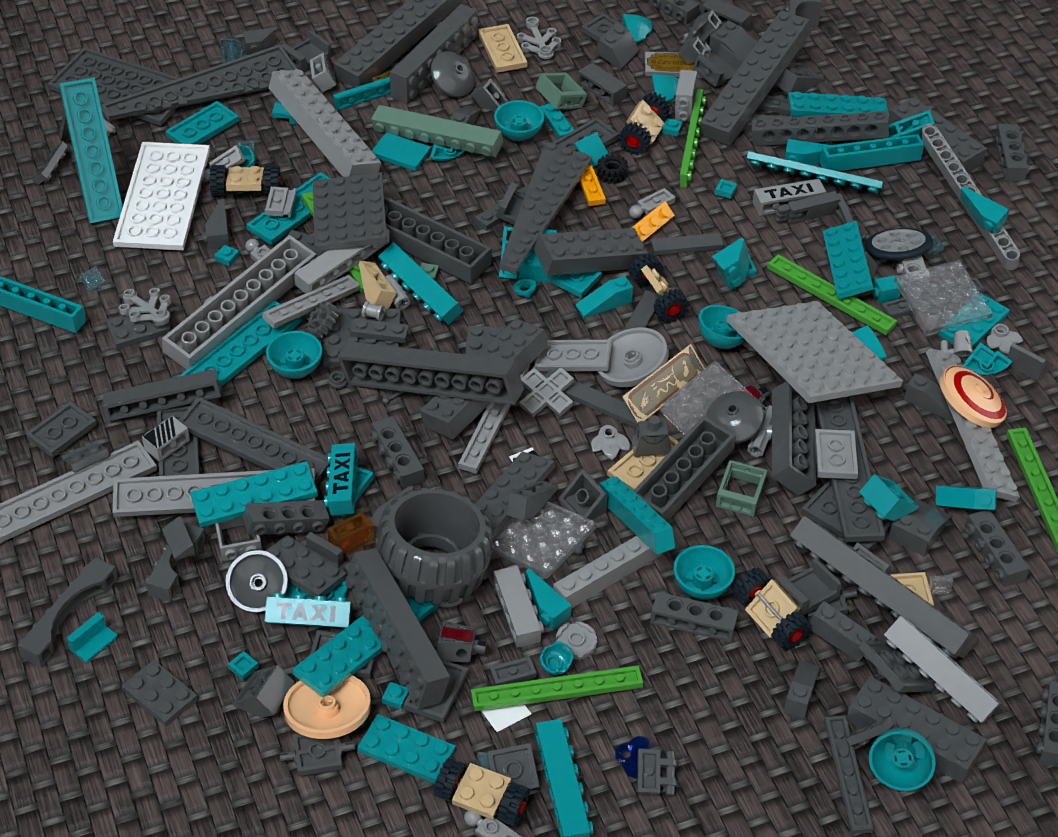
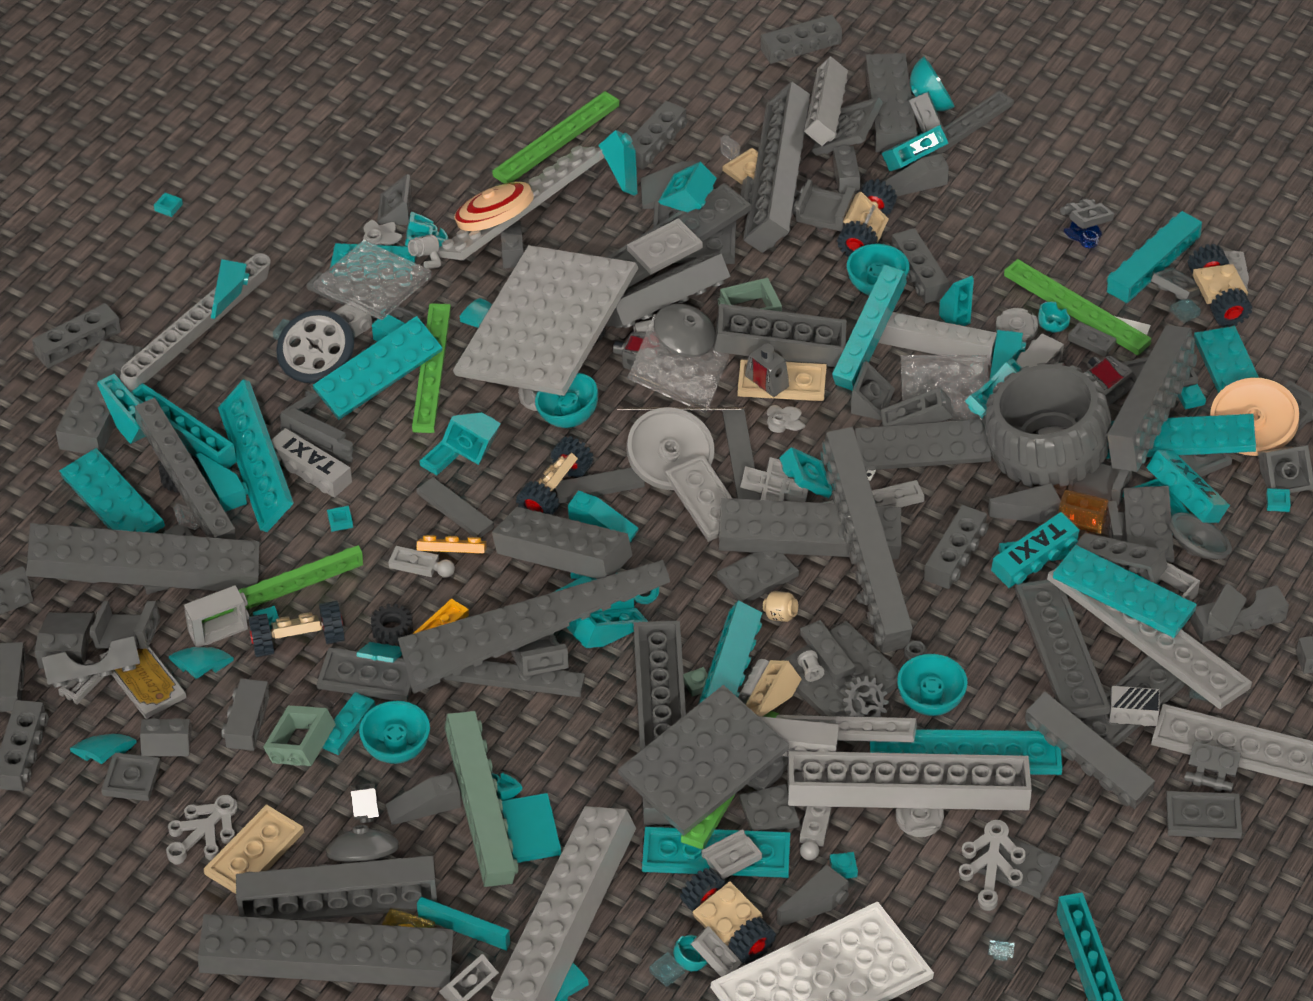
camera: 125 degrees left, 0 degrees up
none -> tan head [763,591,798,622]
none -> teal plate [780,447,833,498]
none -> teal slope [882,125,948,171]
none -> teal slope [939,276,974,326]
none -> teal arch [965,358,1022,418]

